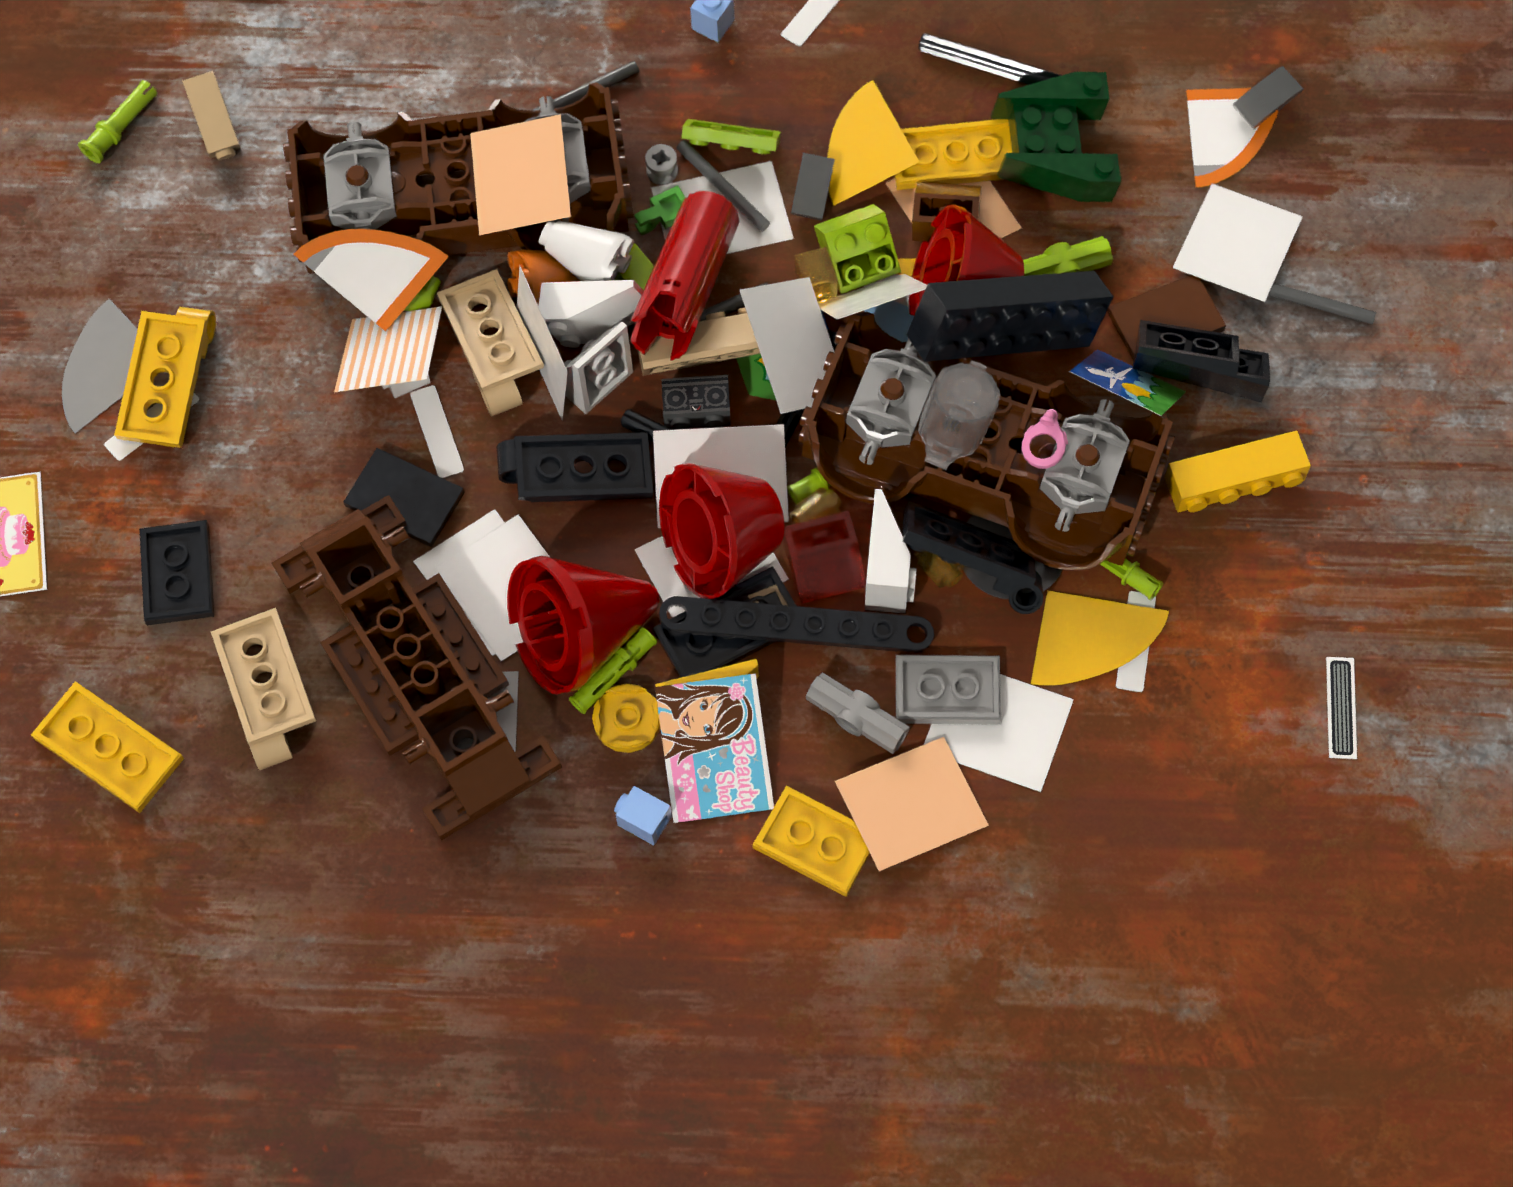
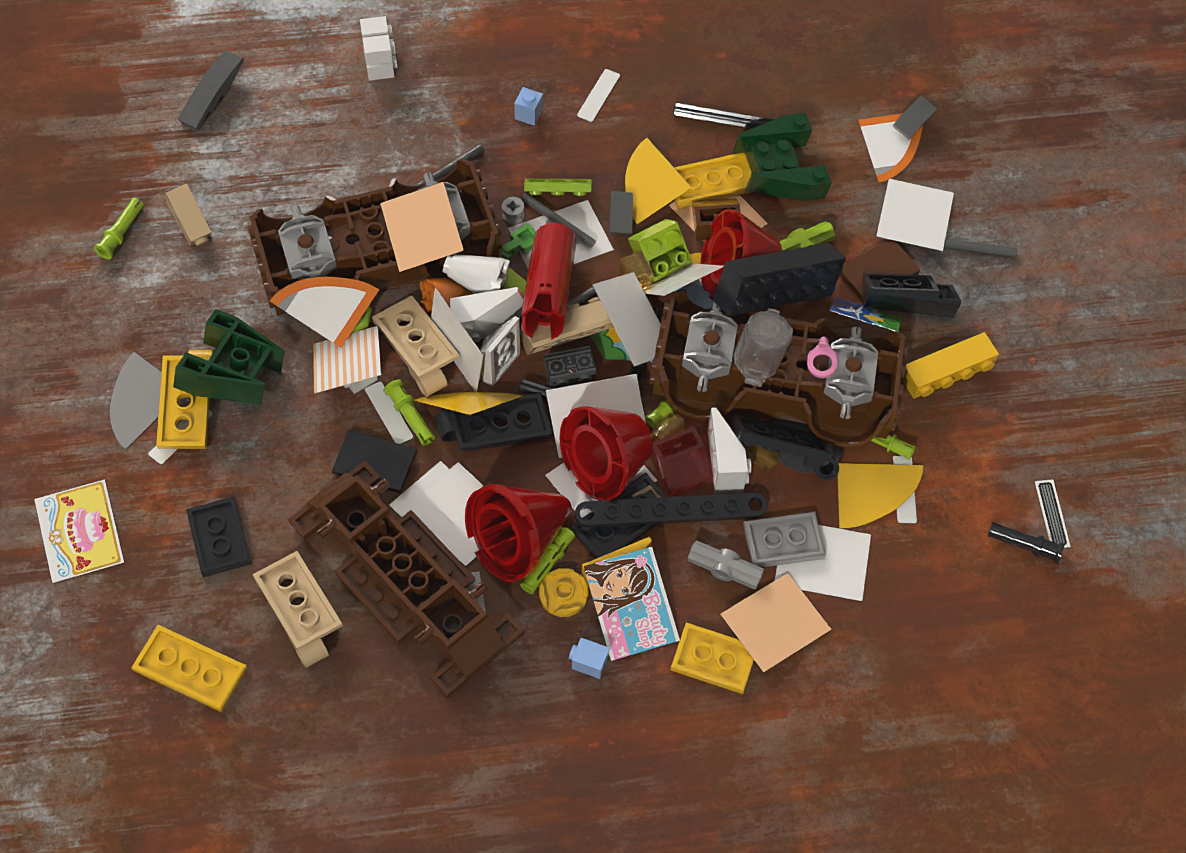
camera: 15 degrees left, 5 degrees down
none -> dark green wedge [173,309,285,405]
none -> lime pin [383,379,435,446]
none -> yellow sticker [414,392,522,415]
none -> black pin [988,522,1065,564]

